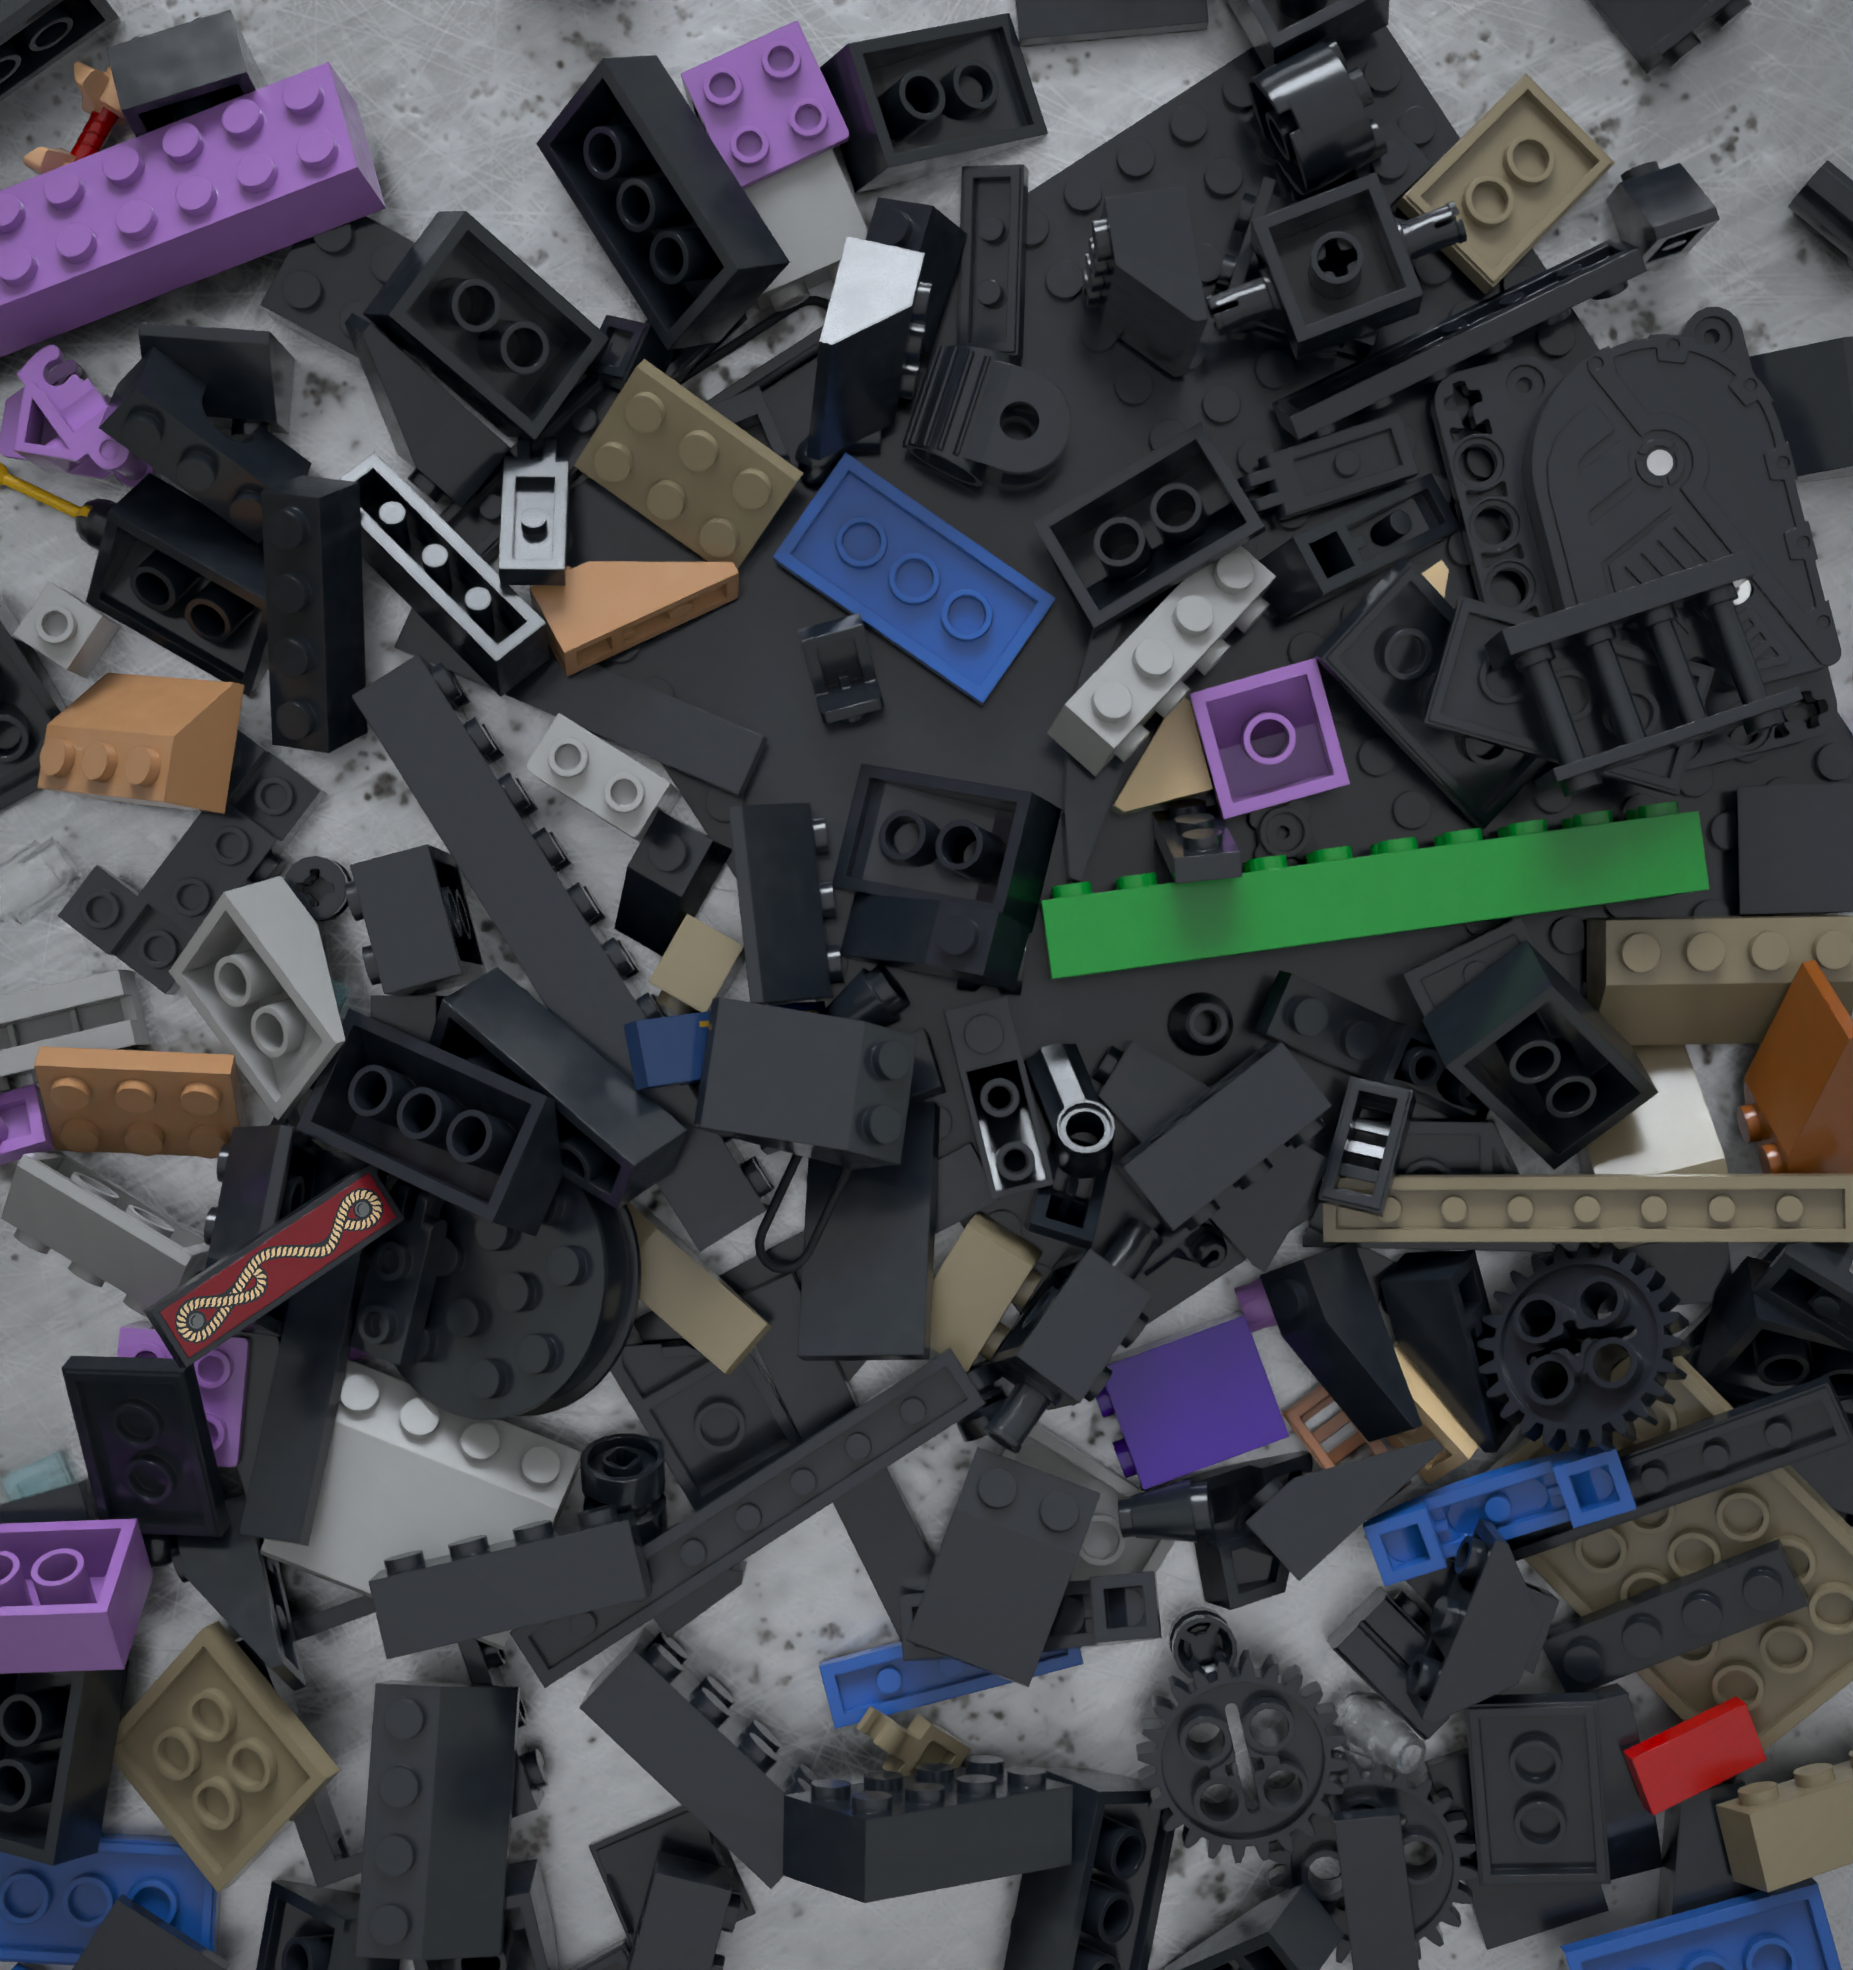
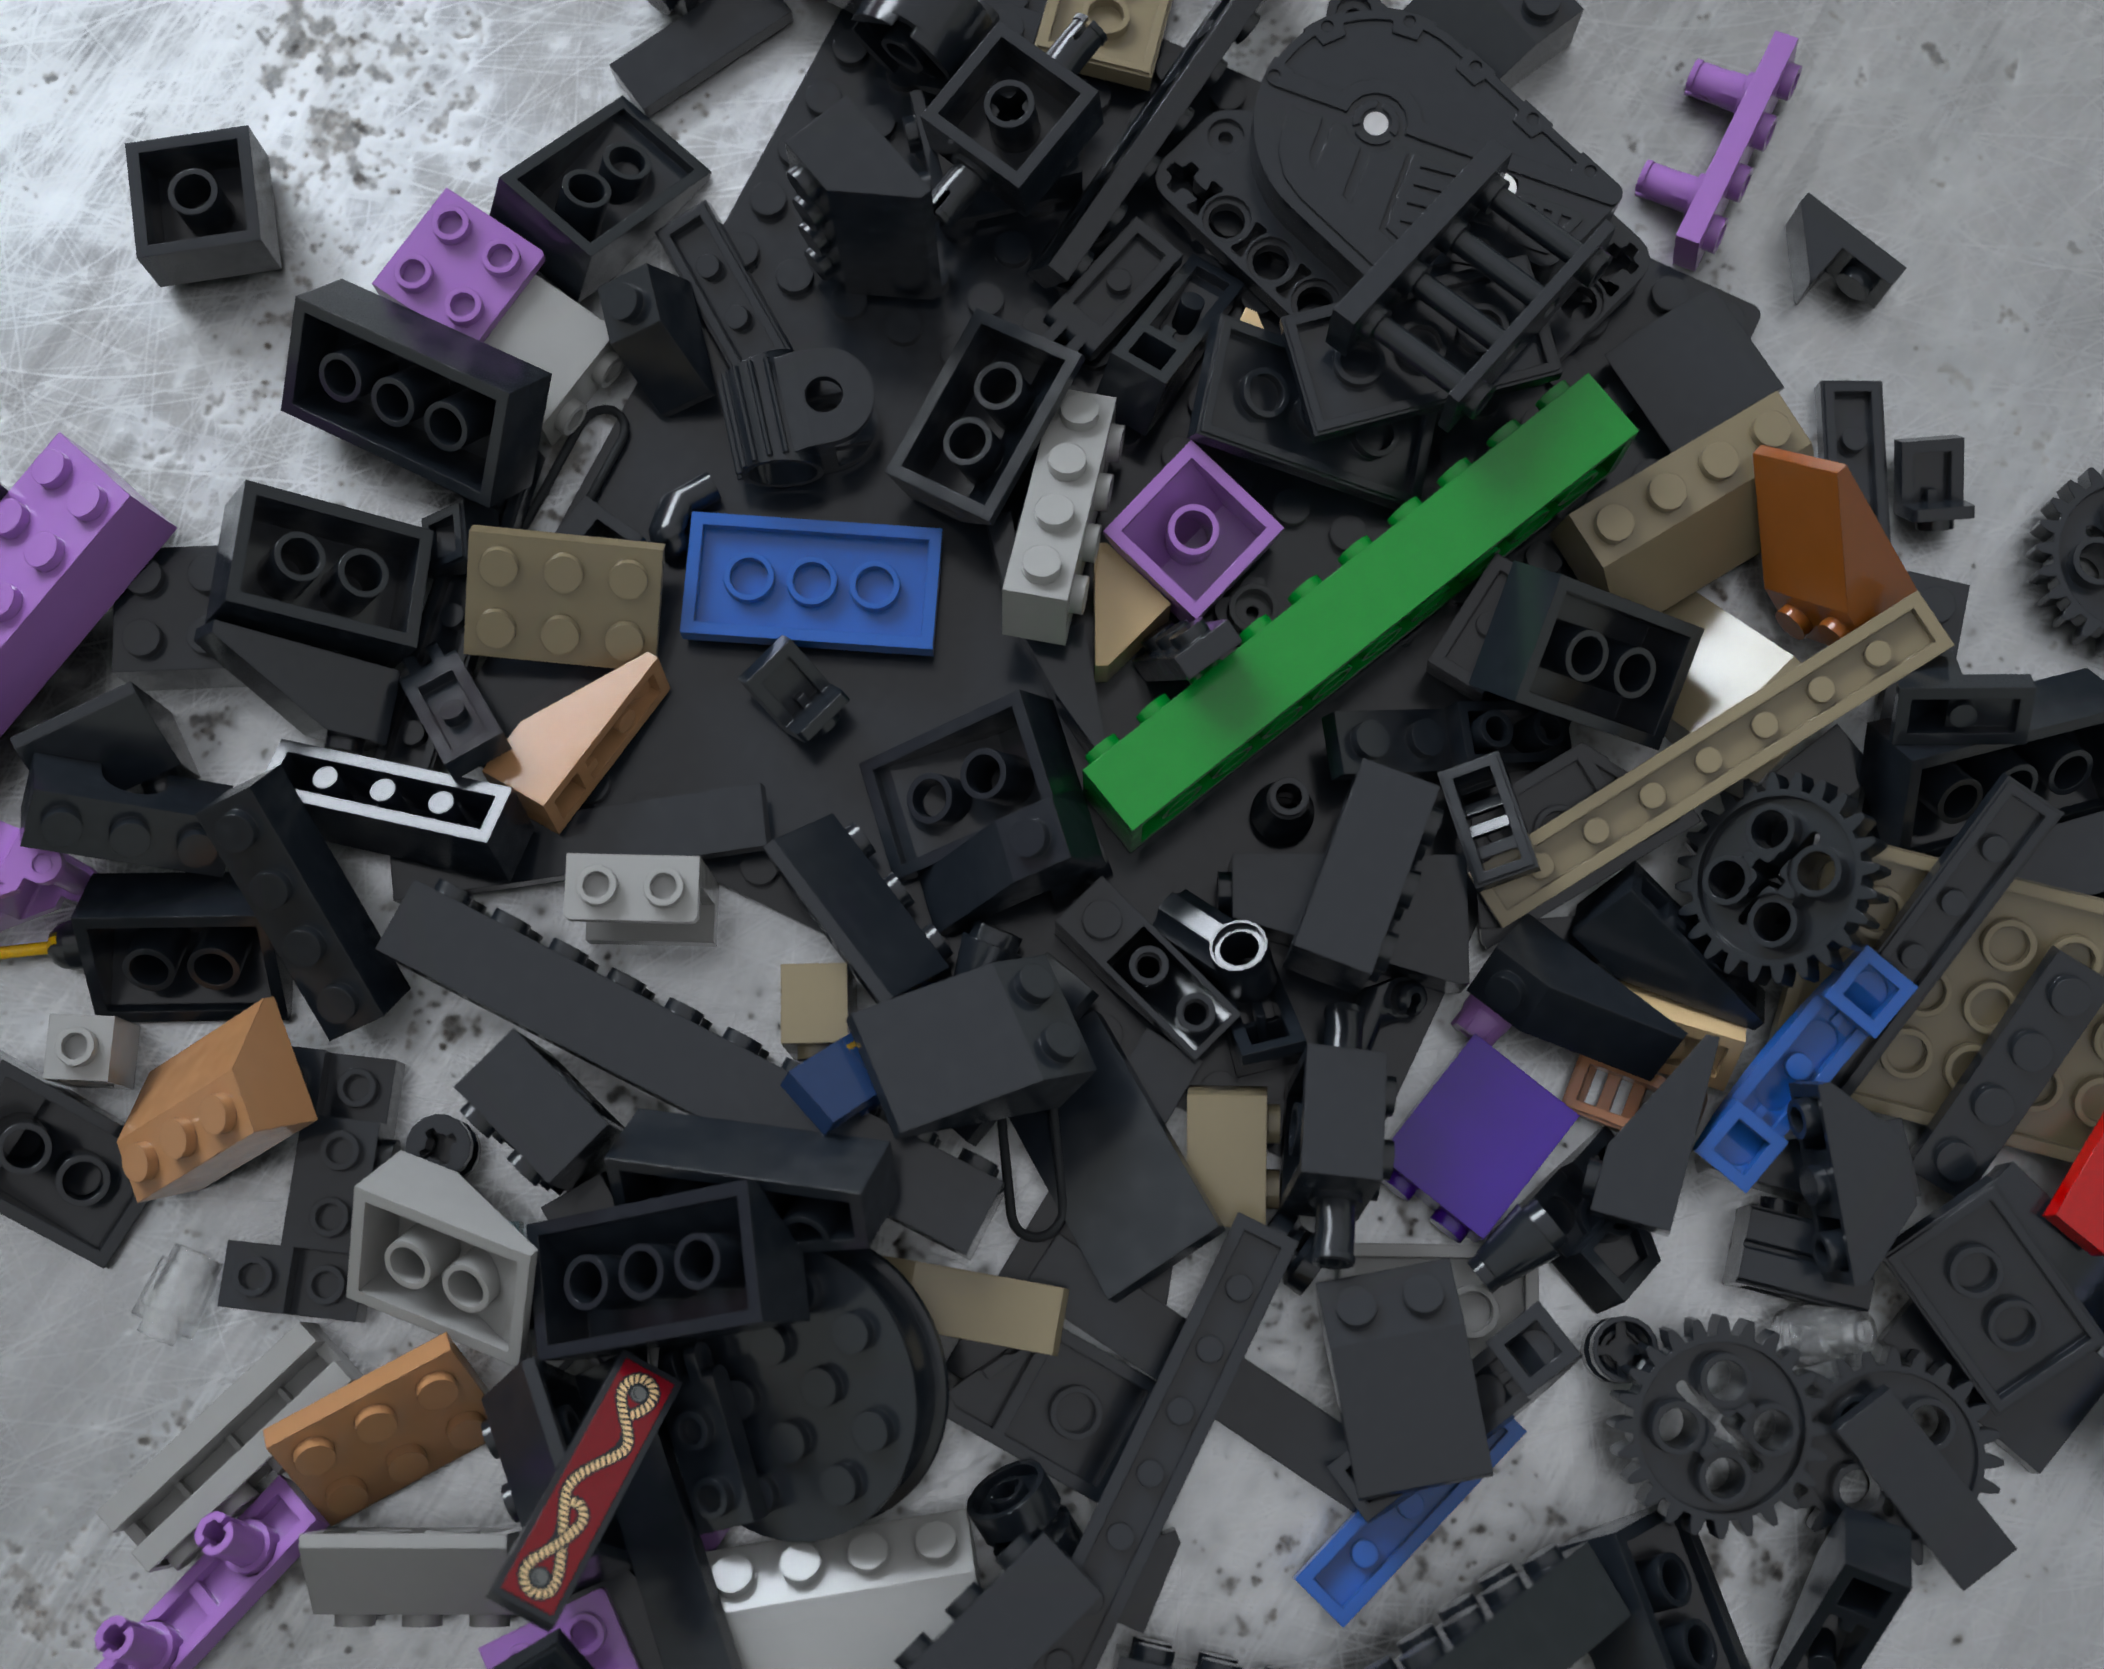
camera: 30 degrees left, 10 degrees down
black slope [614,810,732,956] -> none
black slope [807,236,933,460] -> none
dark tan plate [856,1706,972,1776] -> none

